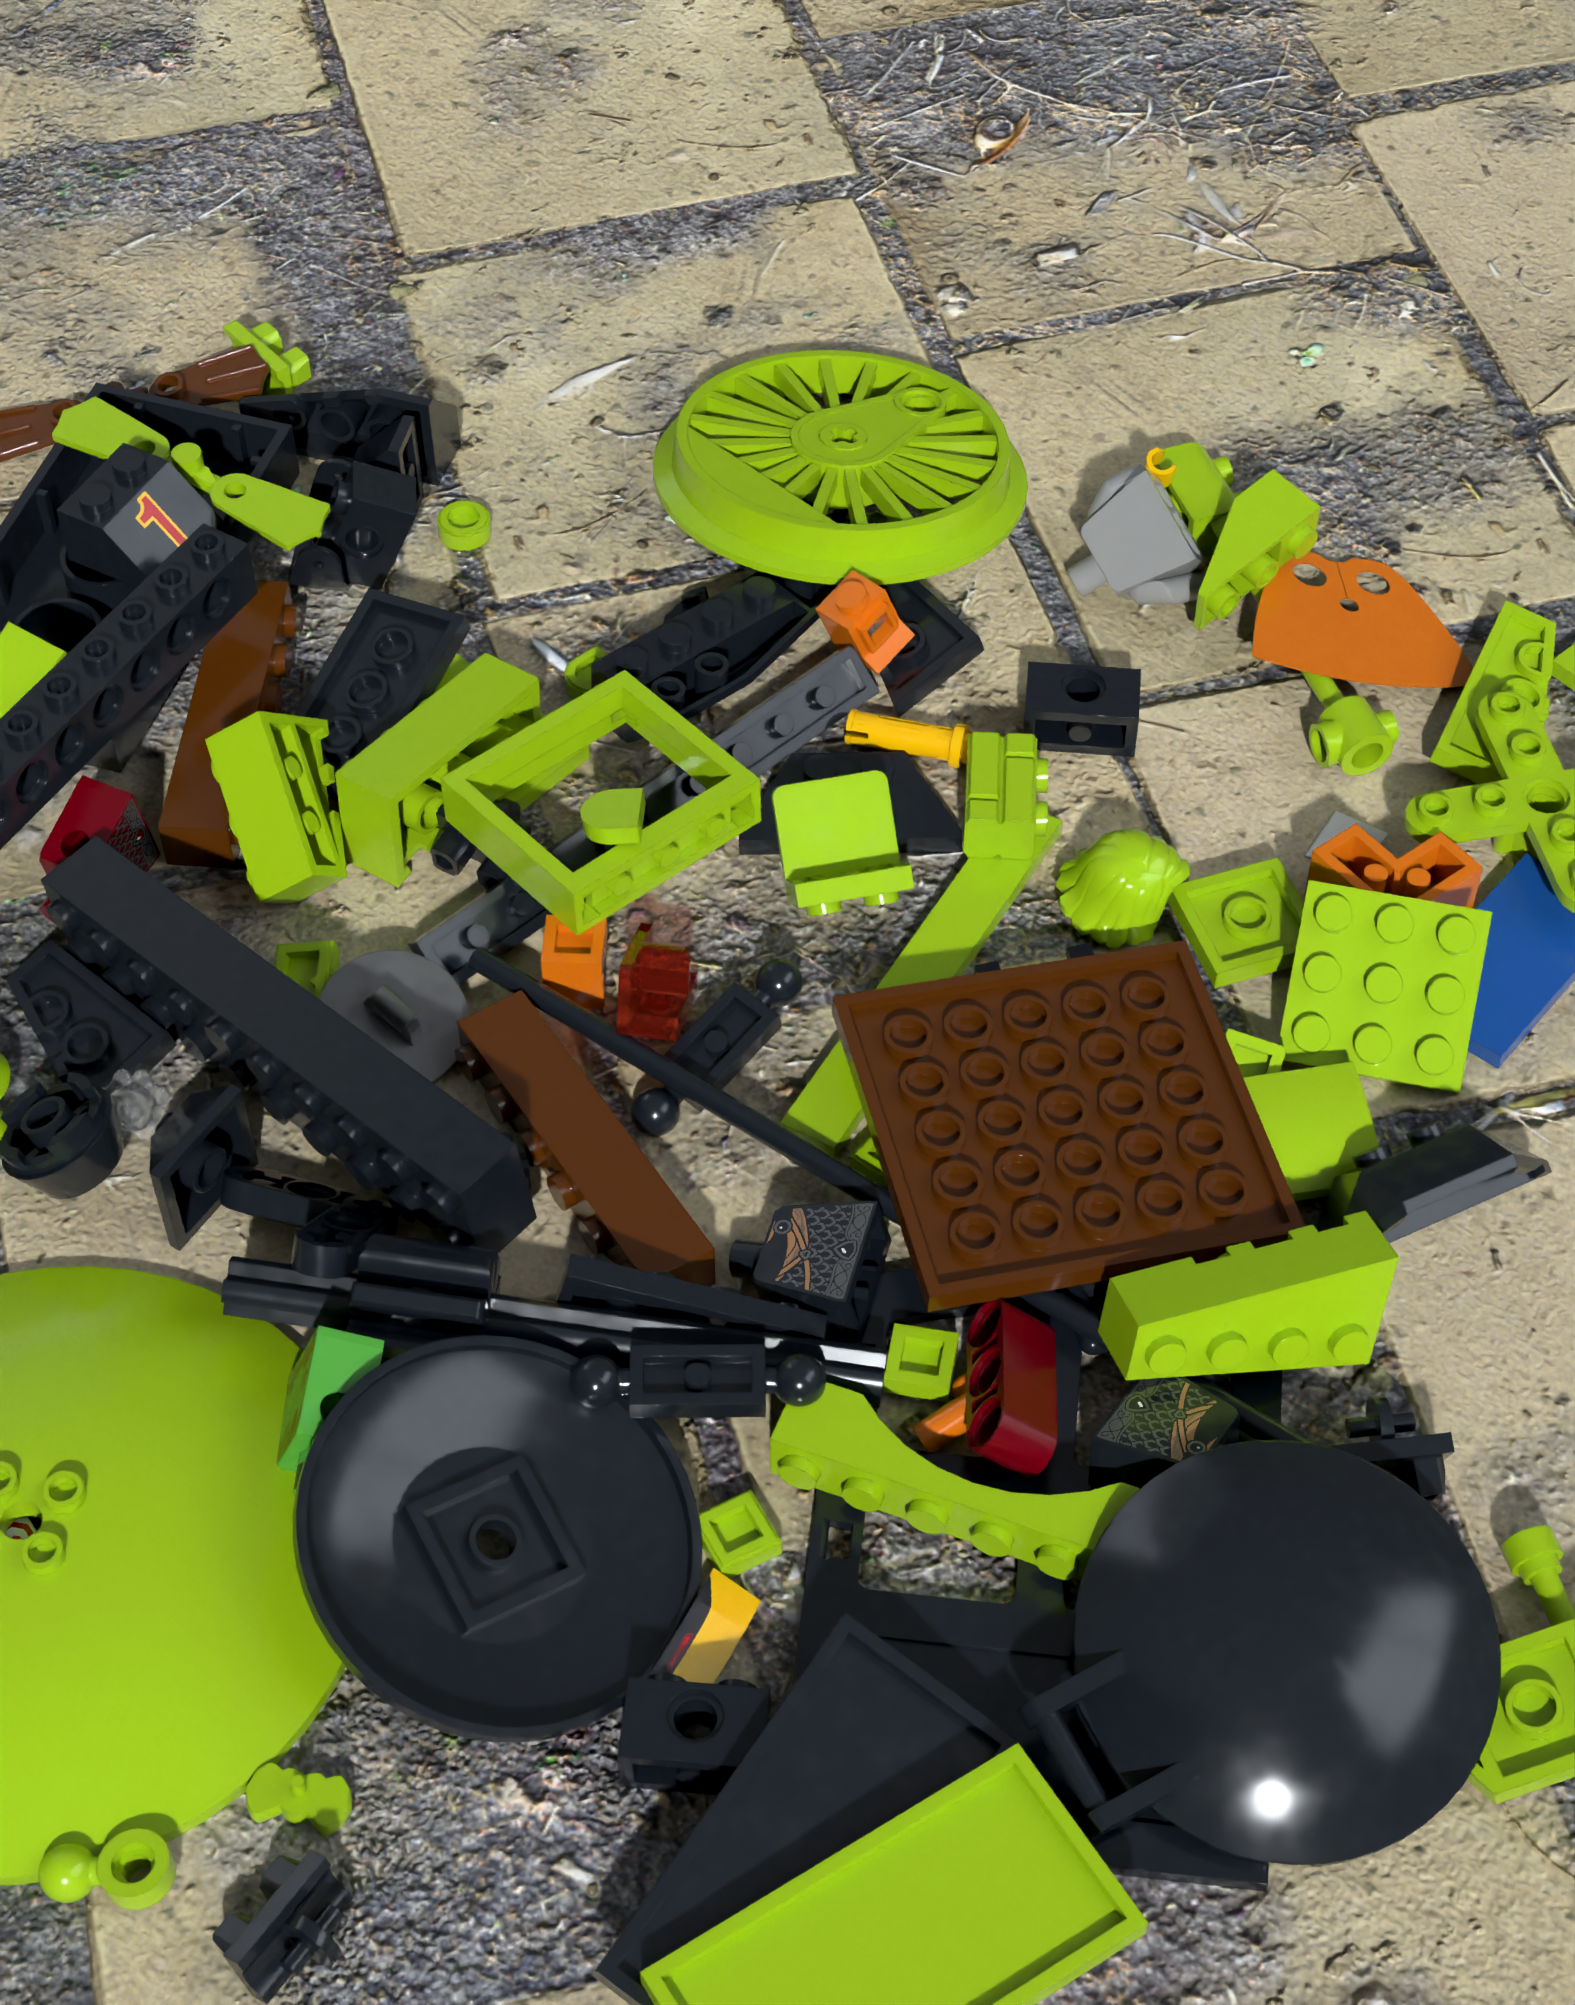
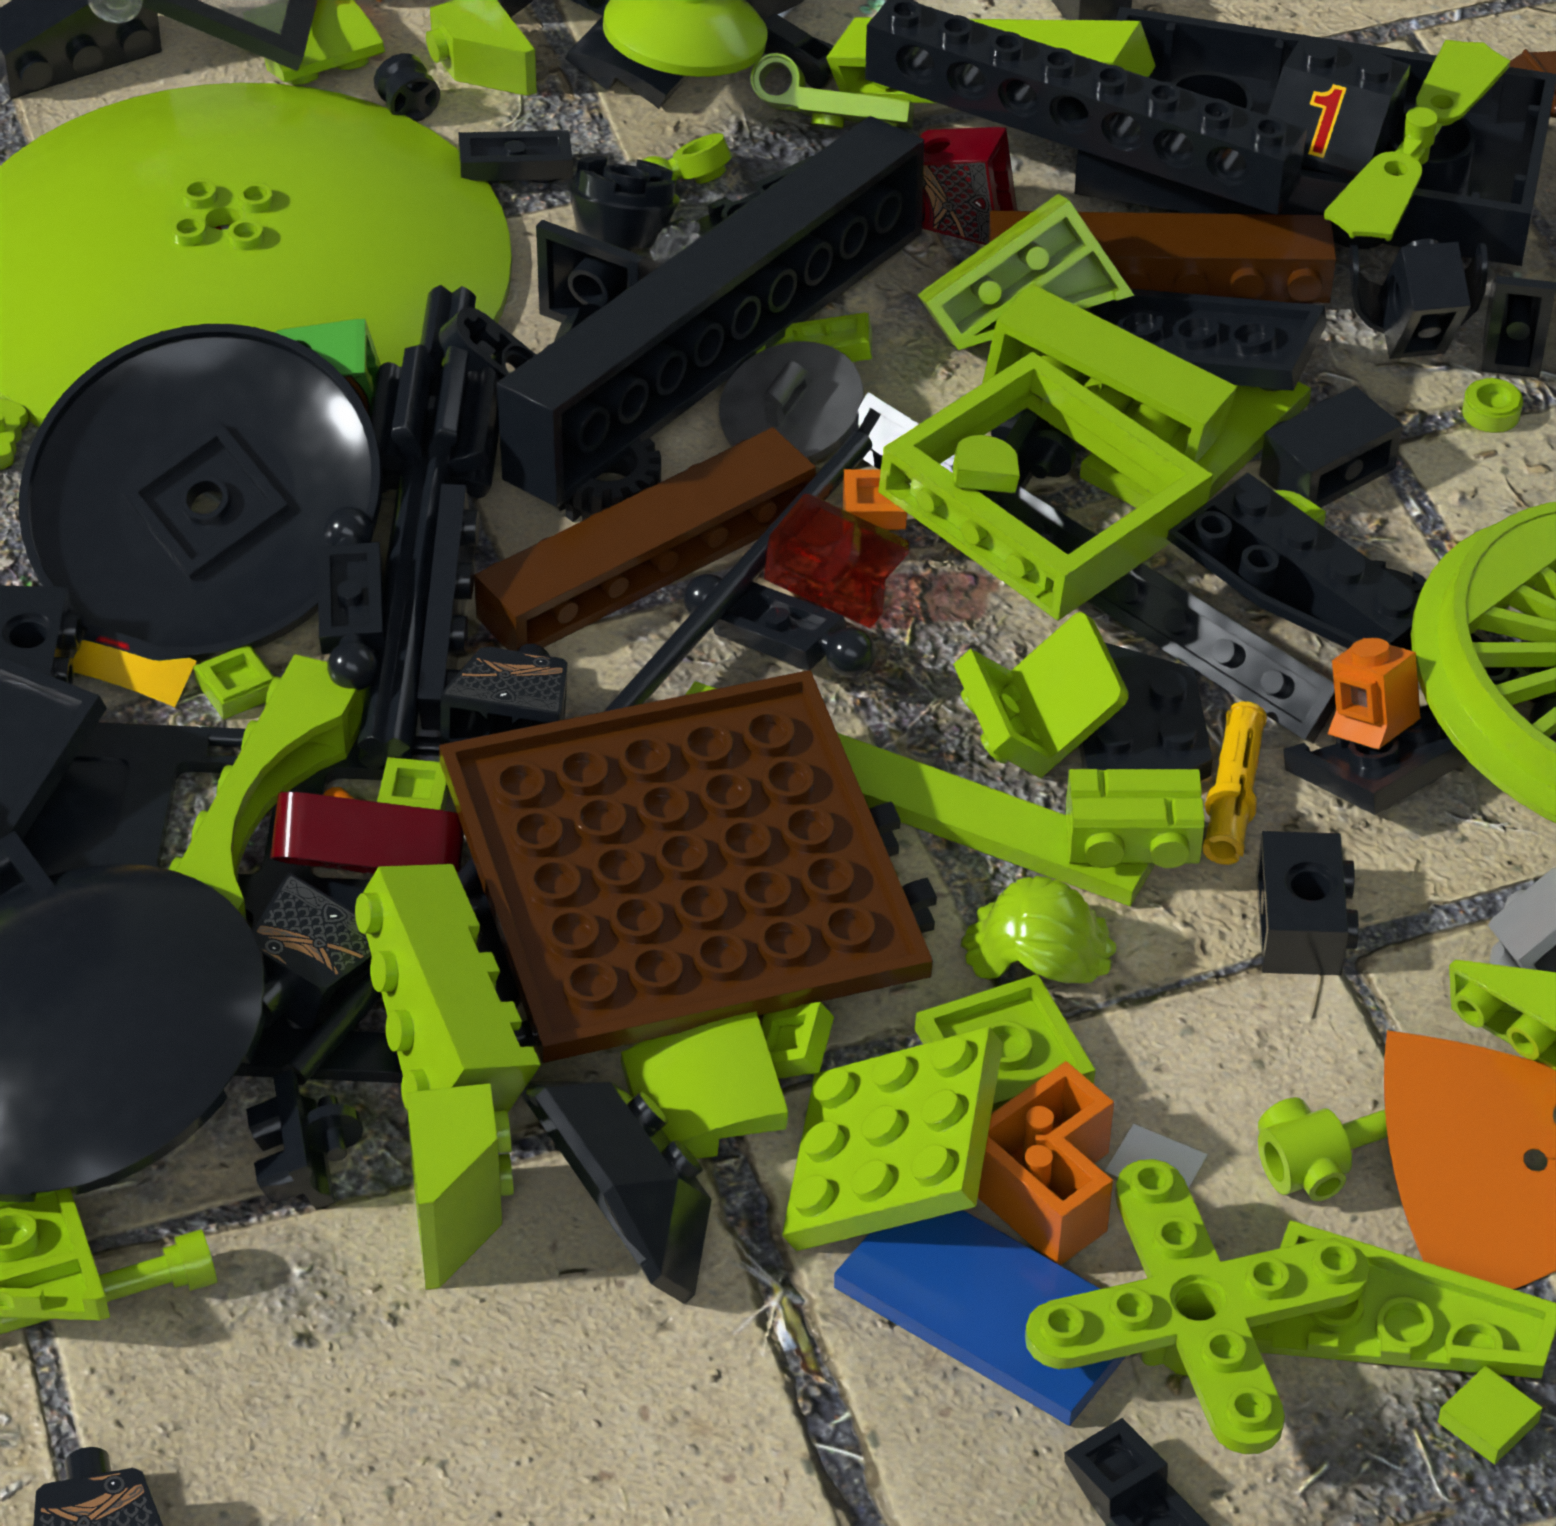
camera: 85 degrees right, 5 degrees down
none -> lime slope [406,1083,514,1290]
none -> black brick [1259,386,1402,508]

